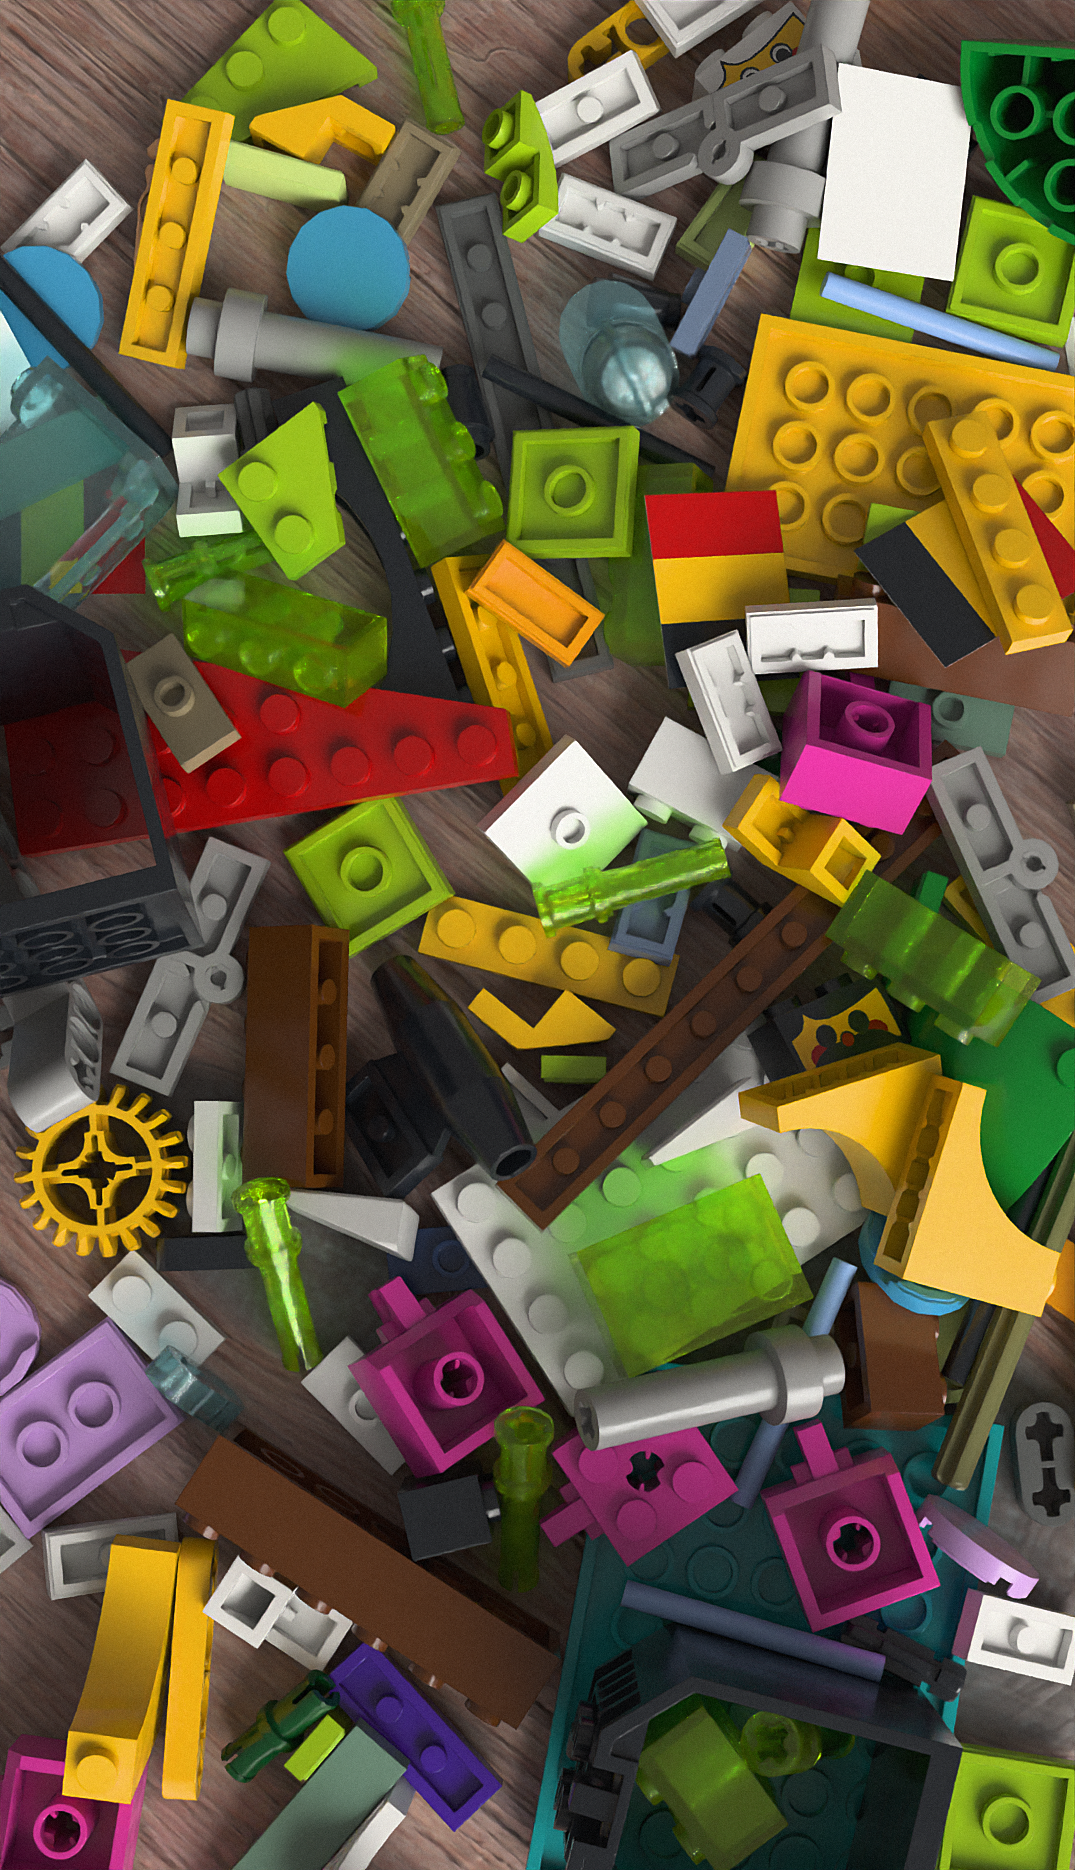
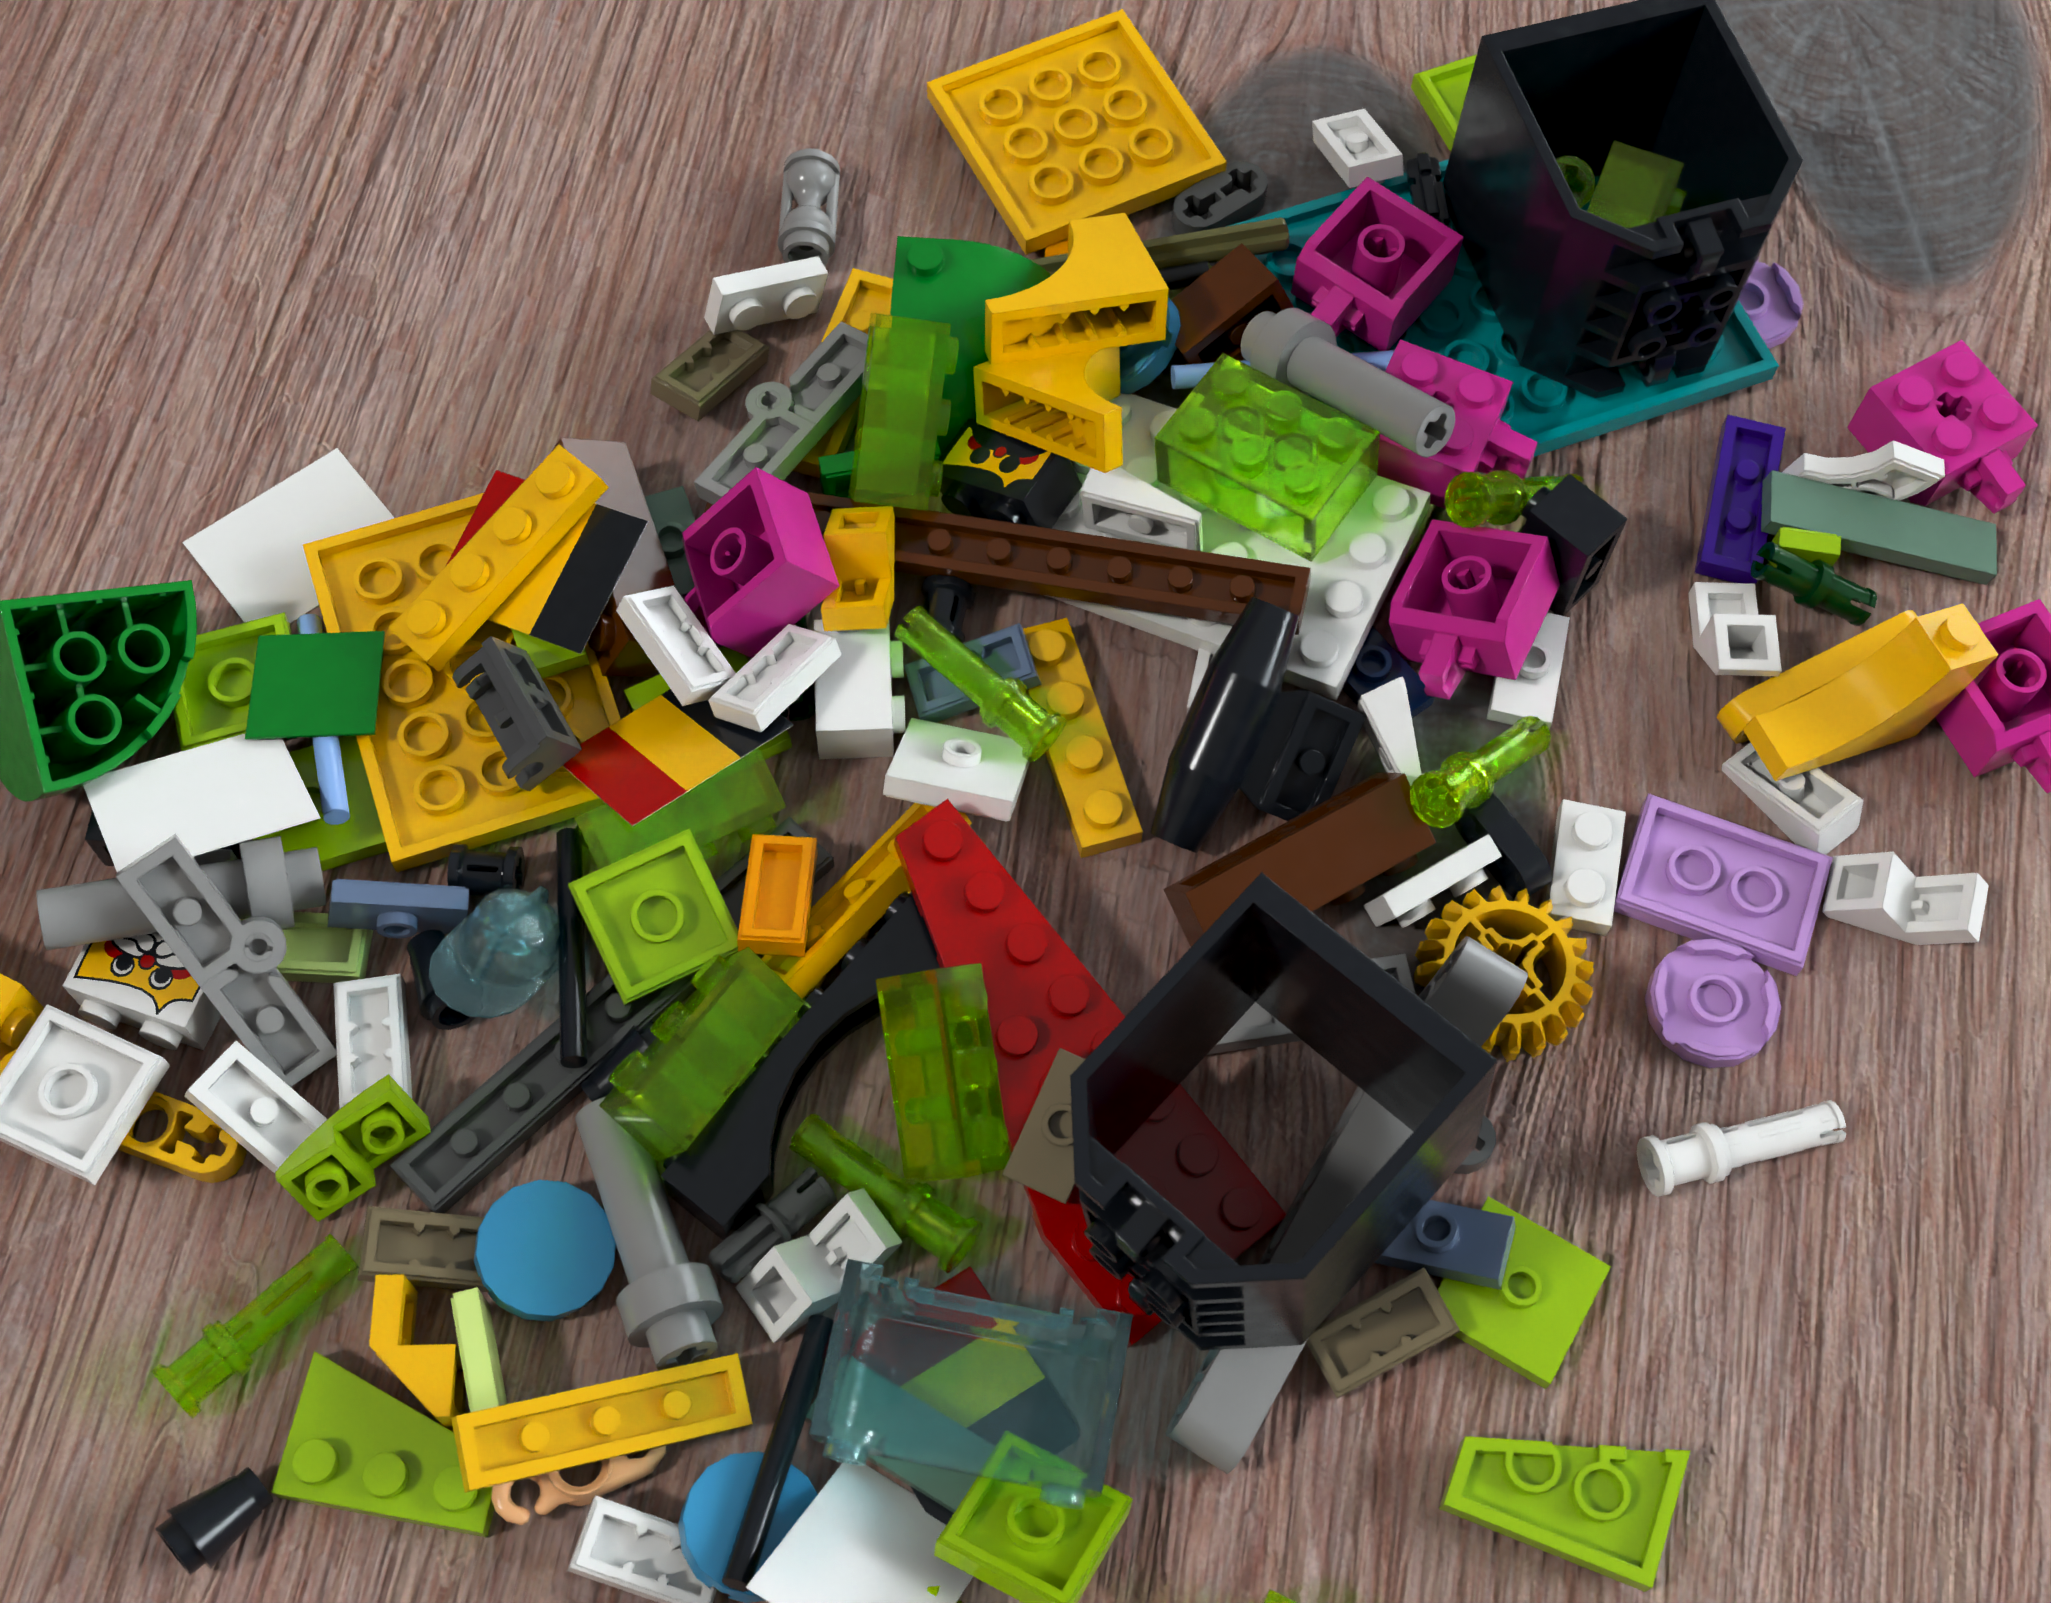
camera: 125 degrees left, 20 degrees down
clear light blue beam [144,1345,245,1433] -> none
reddish brown brick [174,1420,561,1730] -> none
lime wing [217,401,346,581] -> none
lime plate [282,797,456,959] -> none
yellow slope [467,988,617,1051] -> none
lime tile [541,1055,606,1084] -> none
light blue bar [621,1580,886,1682] -> none
lavender tile [915,1494,1039,1599] -> none
none -> green piece [245,631,385,740]
none -> dark grey hinge [452,636,582,791]

